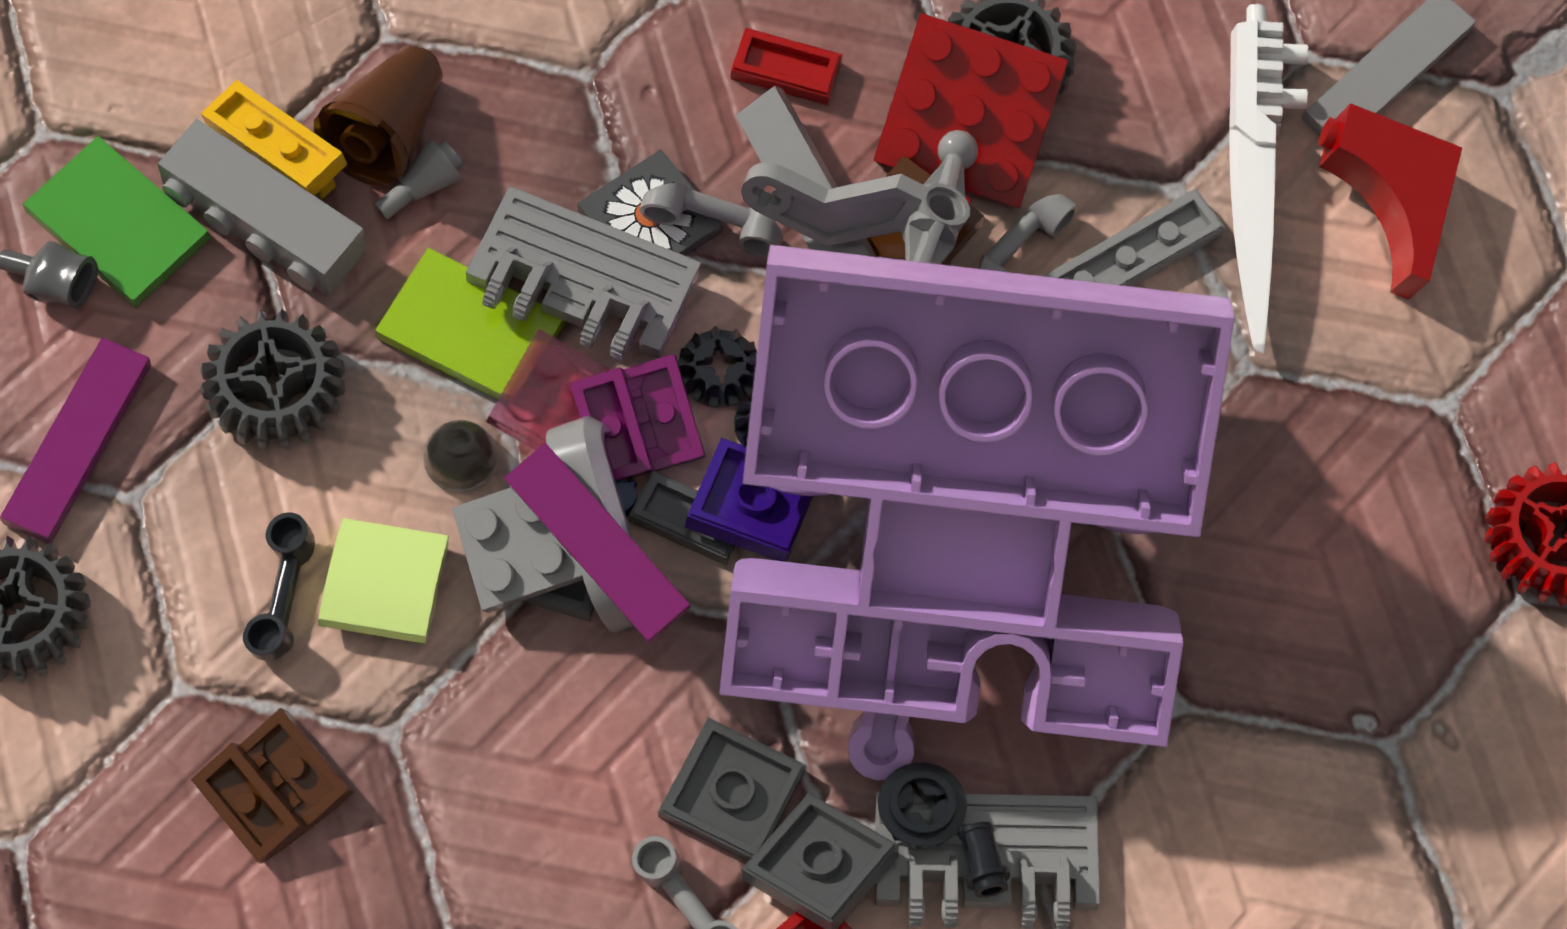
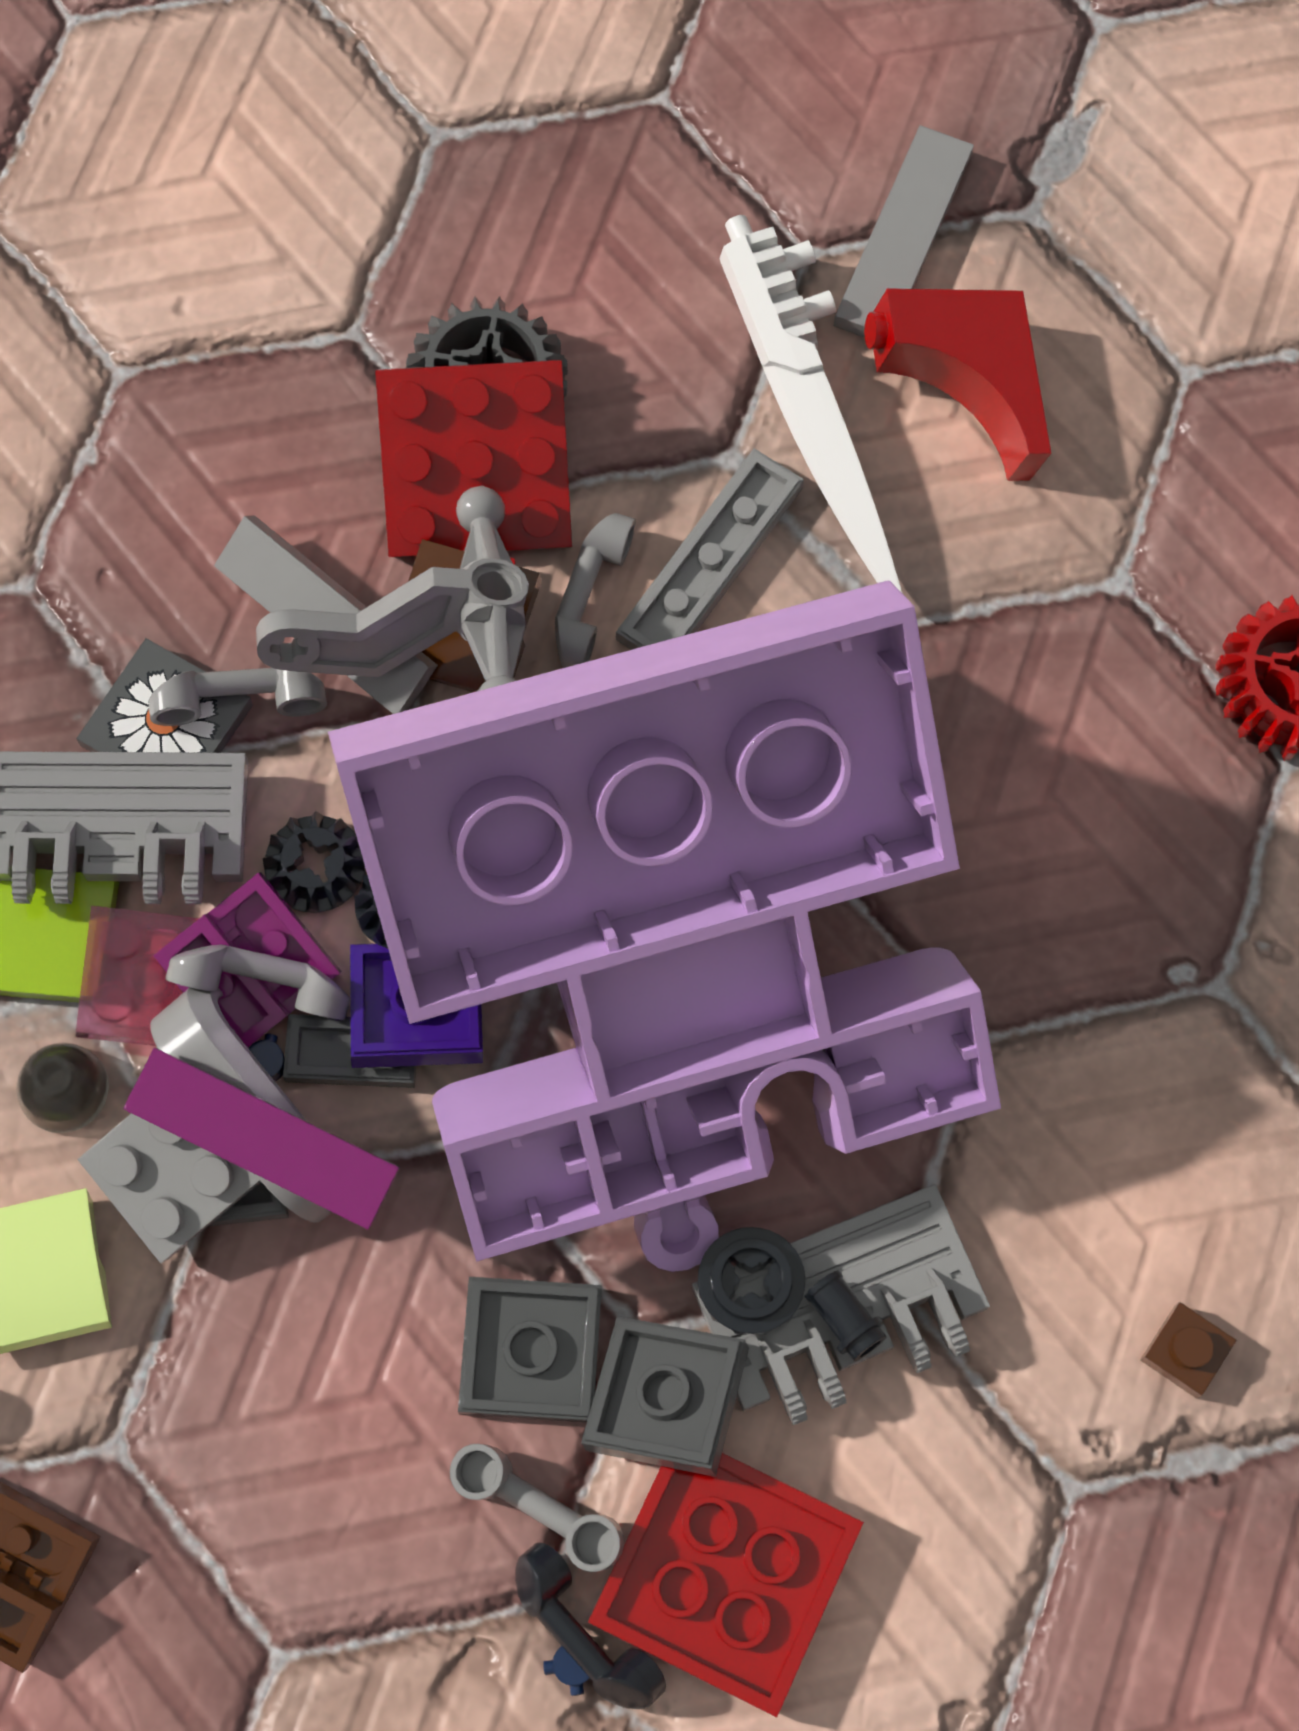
camera: 20 degrees left, 5 degrees up
red tile [730,27,843,105] -> none
none -> light grey bar [165,944,350,1020]

